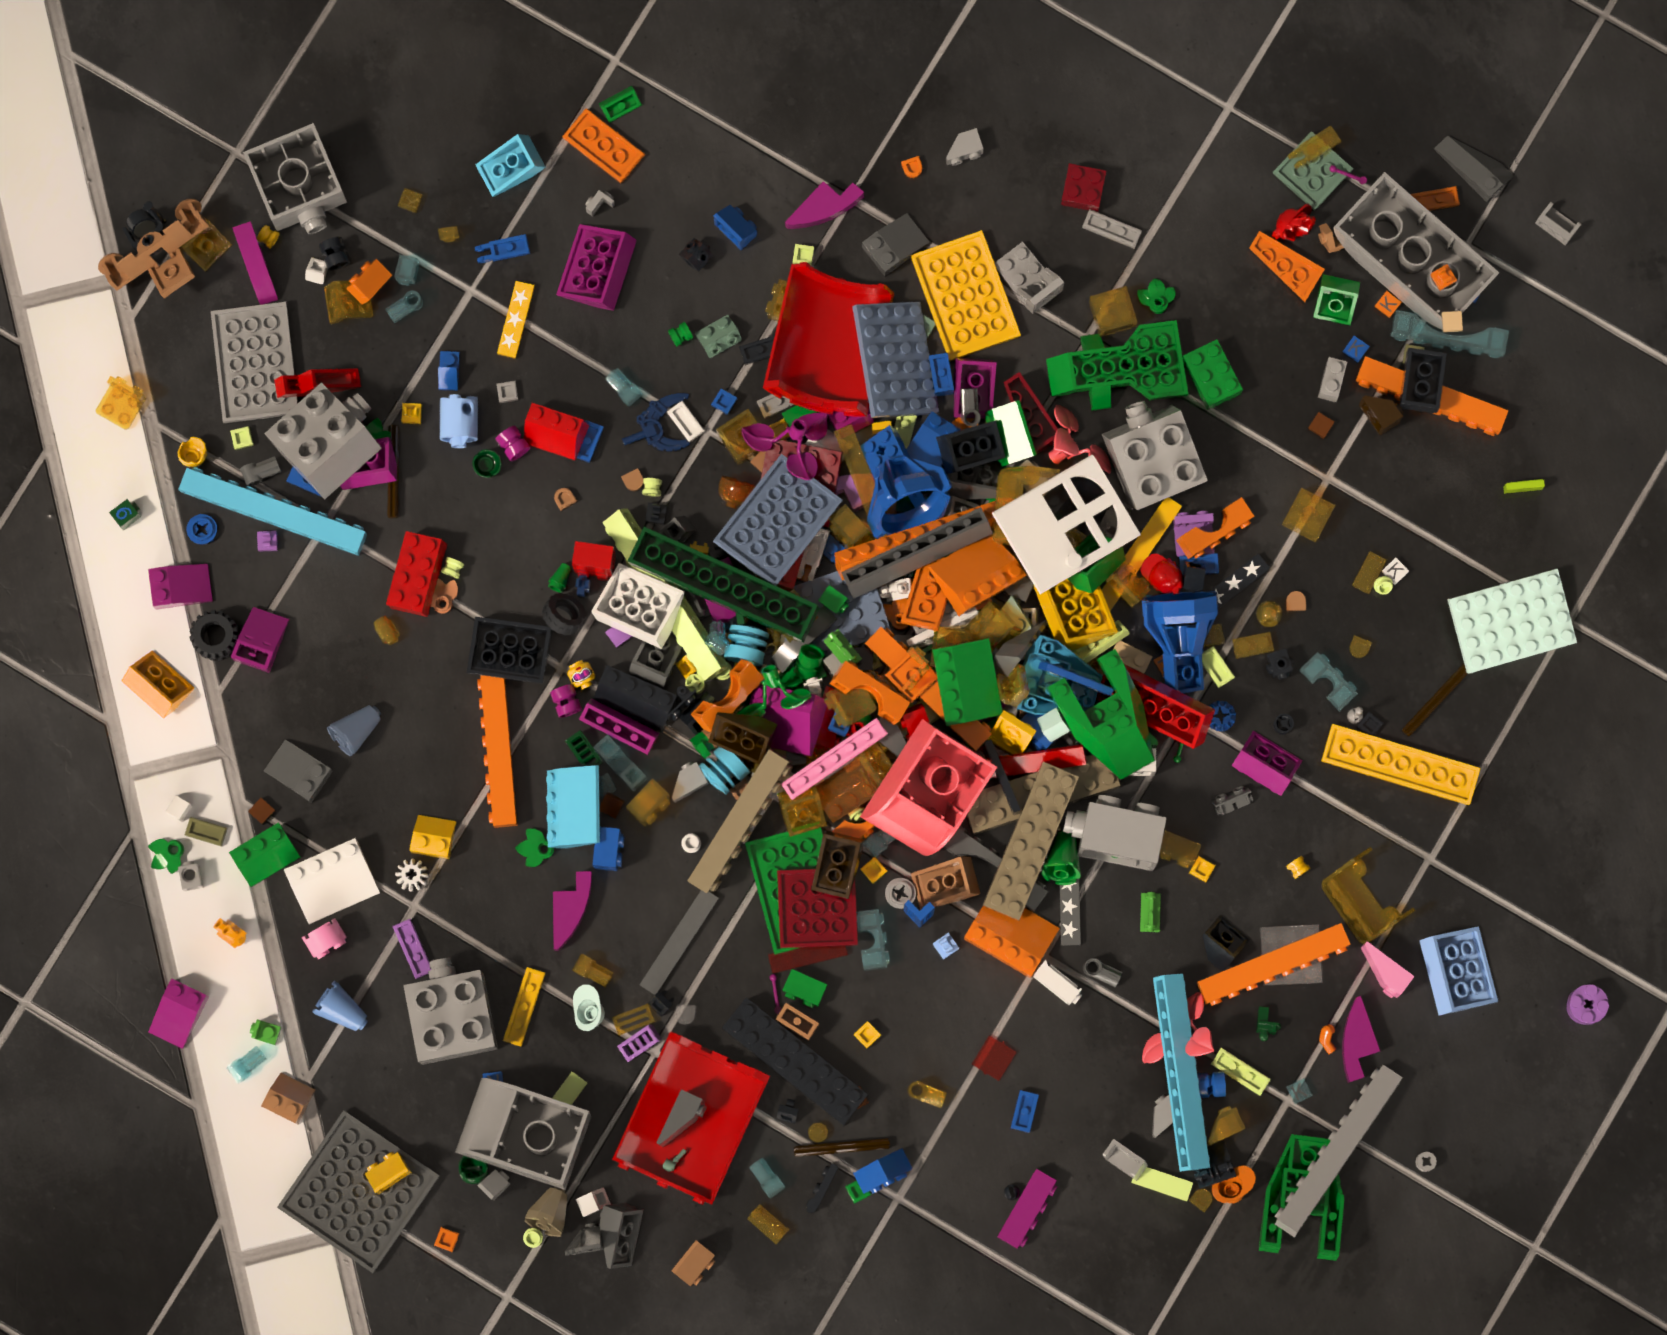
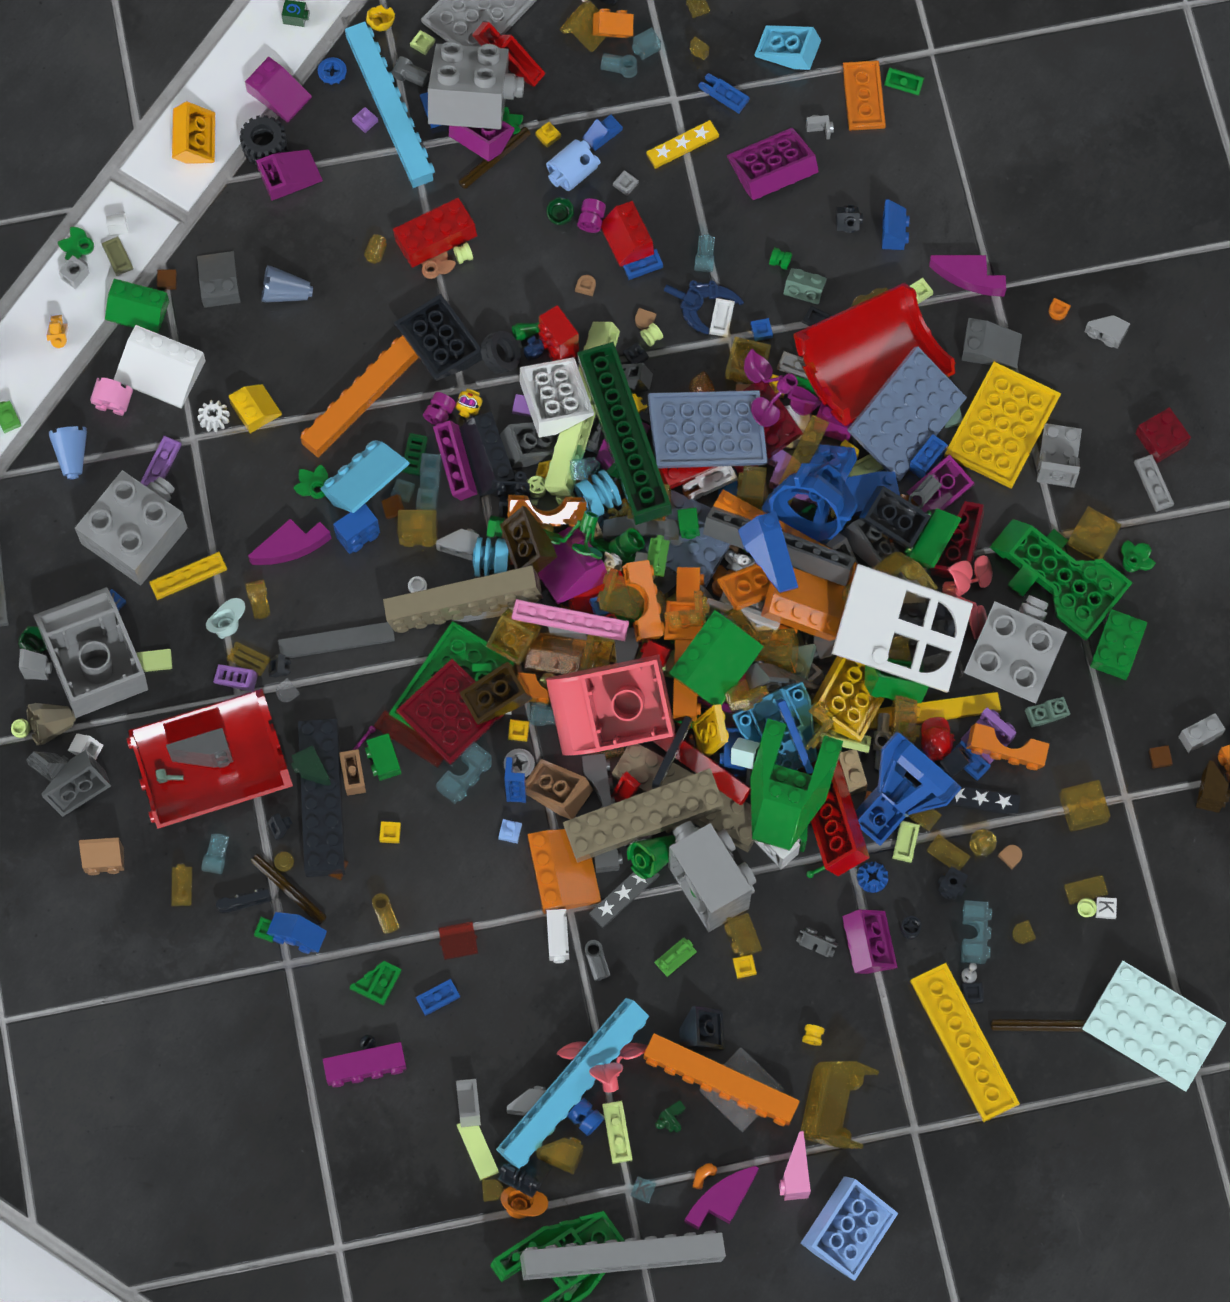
camera: 45 degrees right, 10 degrees down
none -> clear green slope [290,745,331,786]
none -> green wing [350,961,402,1006]
none -> green tile [472,664,492,682]
none -> red tile [611,771,641,802]
none -> blue wedge [738,511,798,593]
none -> clear yellow bracket [805,701,834,750]
none -> light grey axle [872,713,891,770]
none -> sand green slope [1025,697,1070,728]

